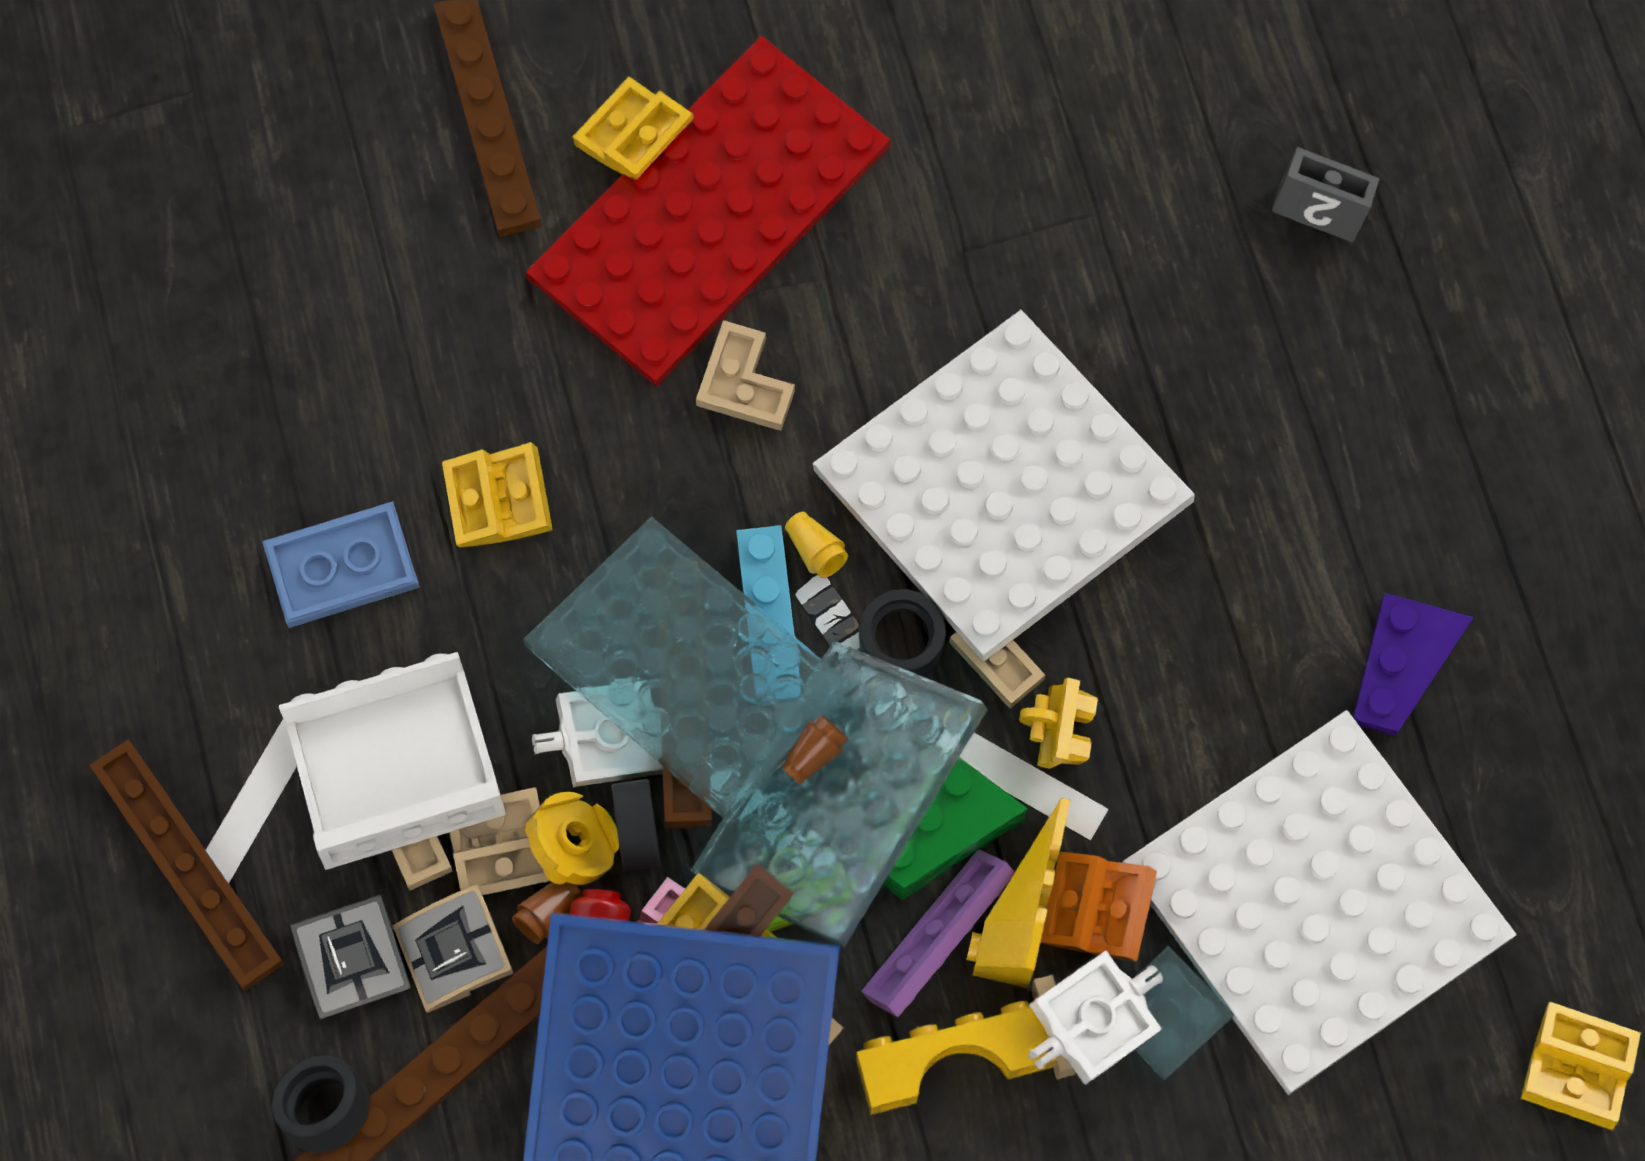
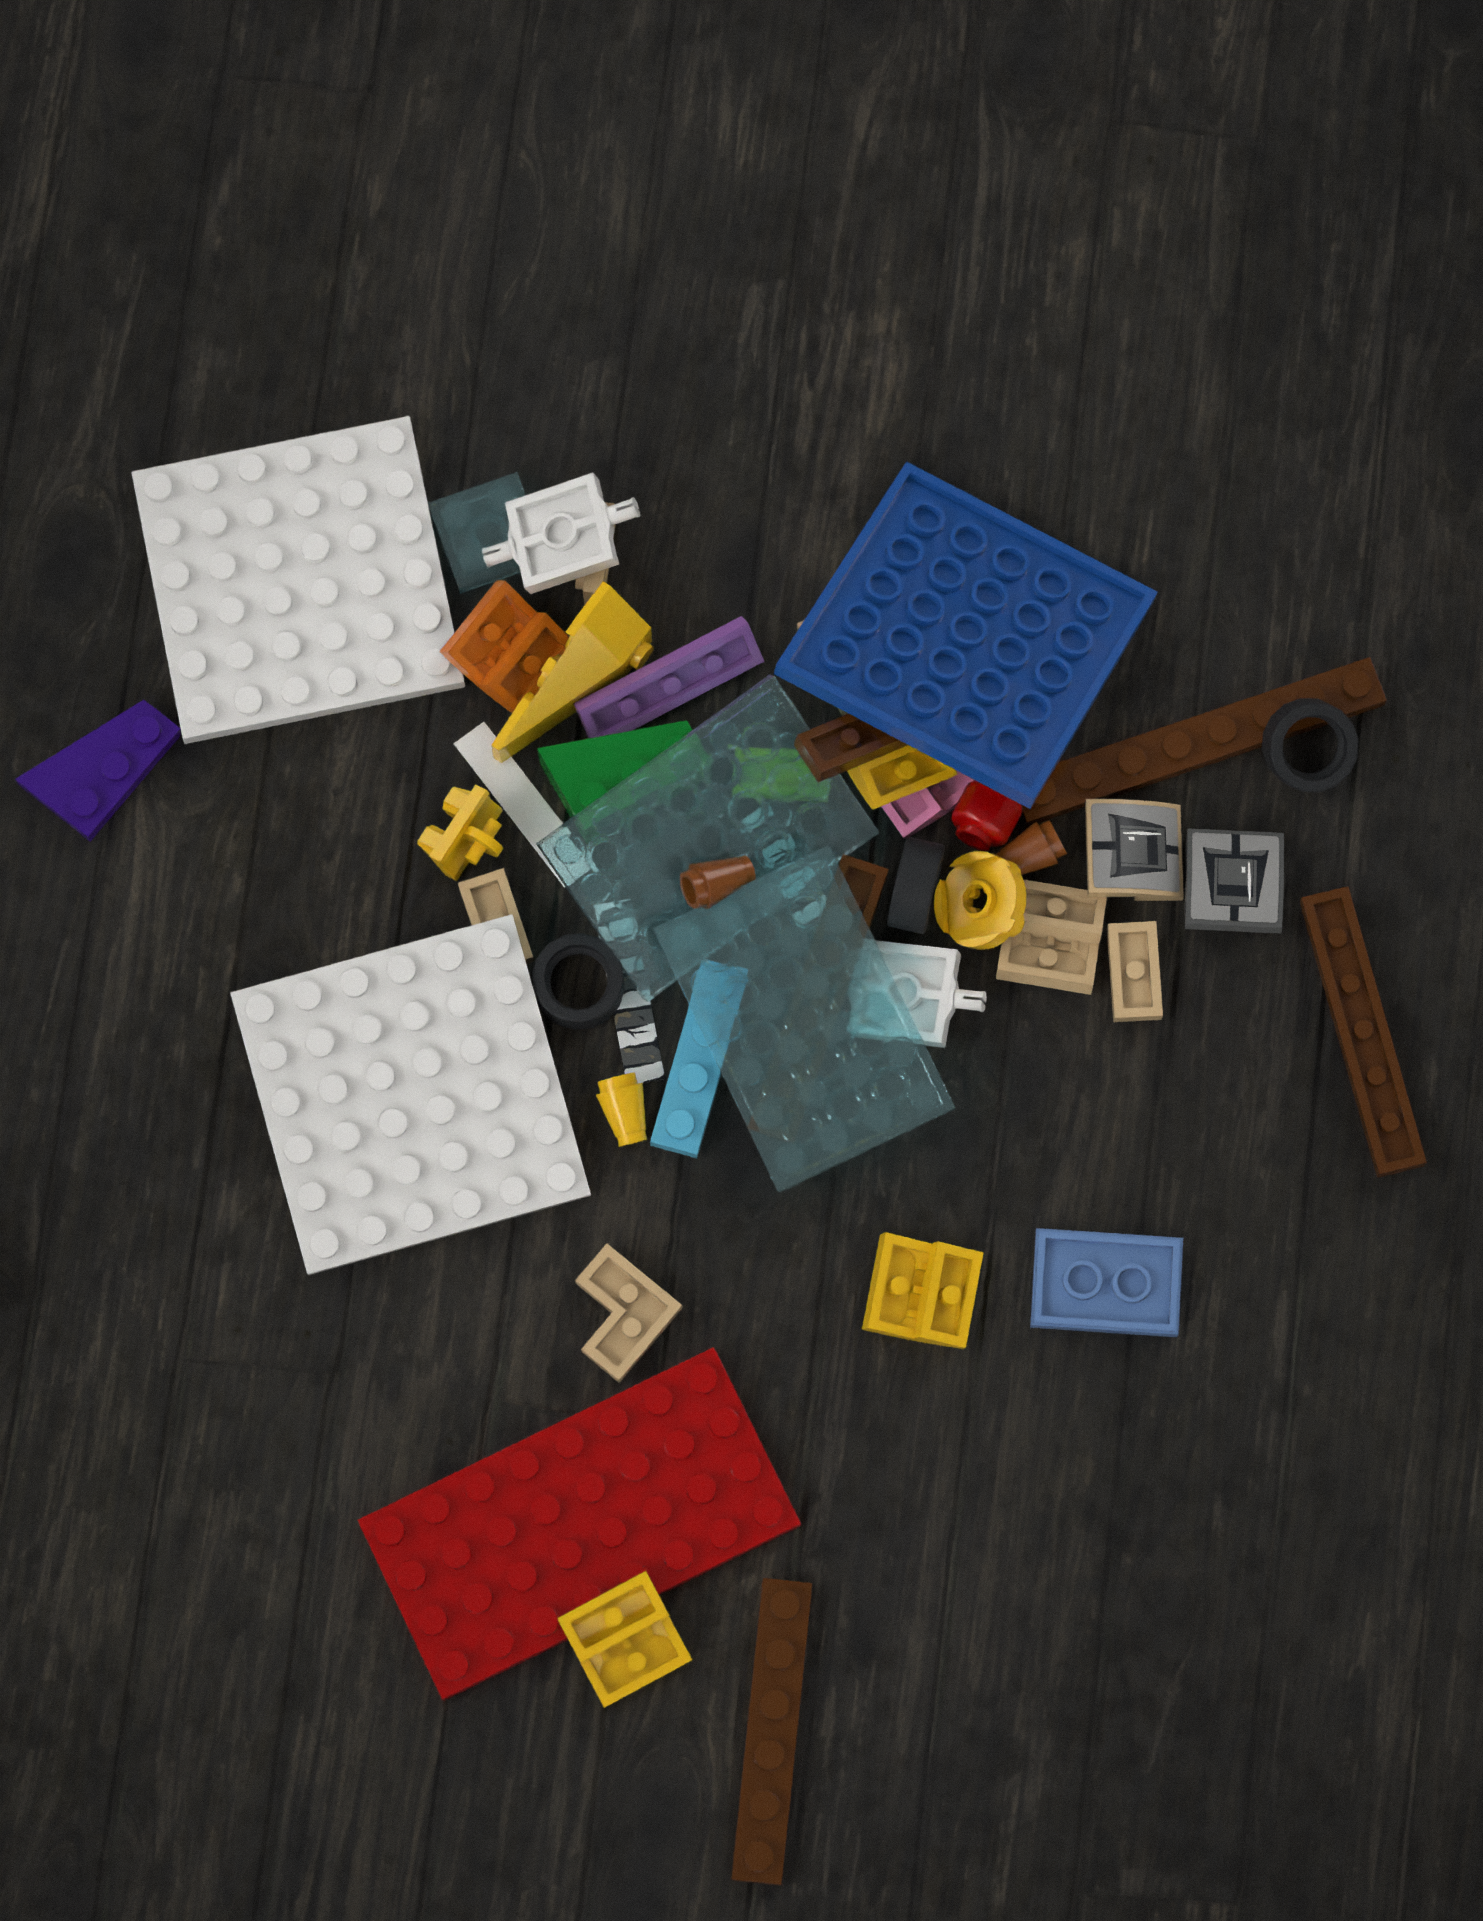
camera: 155 degrees left, 5 degrees up
white sticker [206,719,297,883] -> none
white panel [279,652,506,870] -> none
yellow arch [856,1001,1057,1115] -> none
yellow slope [1521,1002,1641,1130] -> none

